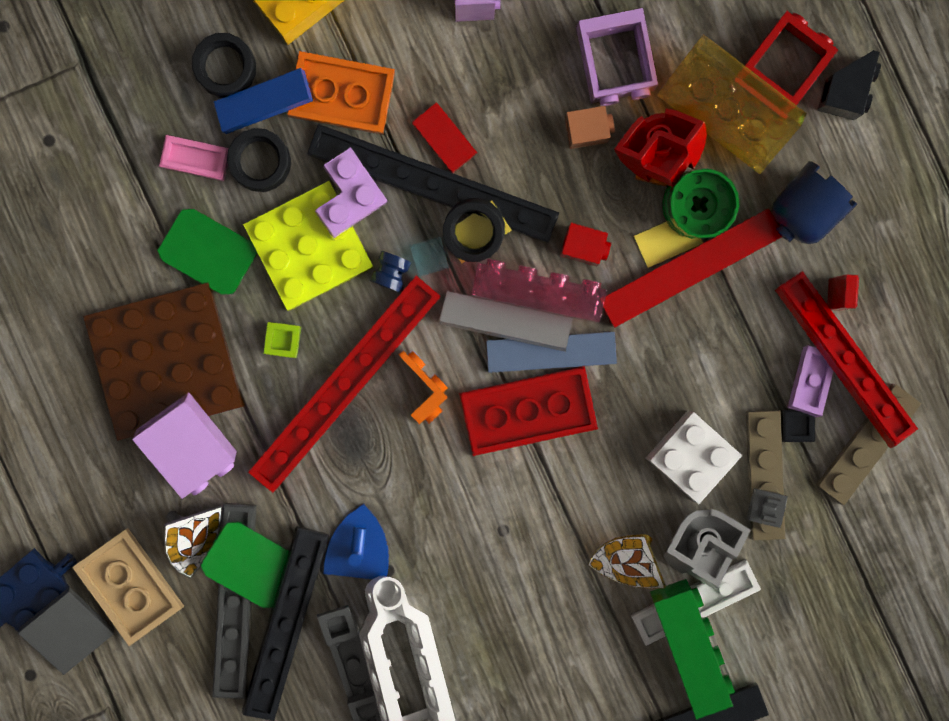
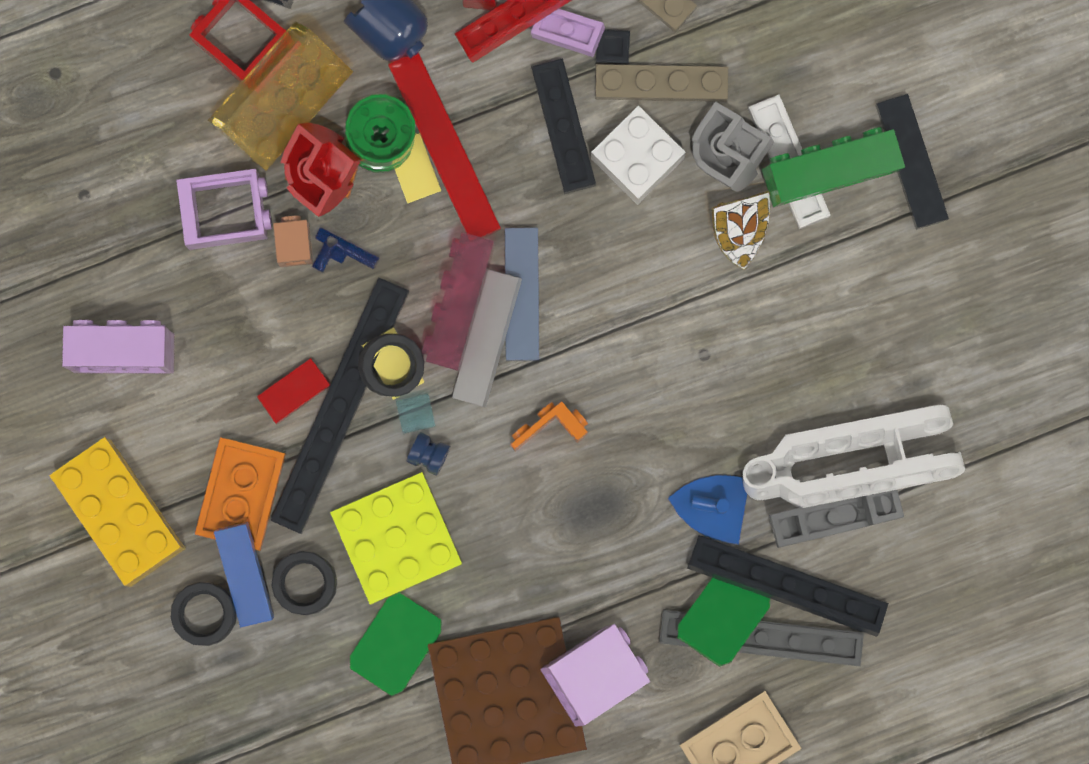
camera: 80 degrees left, 5 degrees down
bright pink tile [159,135,229,181] -> none
shield [163,506,222,578] -> none
red plate [248,275,441,493] -> none
lime plate [263,322,301,358] -> none
lavender plate [315,147,388,239] -> none
red tile [459,366,598,456] -> none
red brick [560,223,611,267] -> none
dark grey tile [747,488,788,528] -> none
none -> clear blue hose [311,227,380,273]
none -> black tile [531,58,596,194]

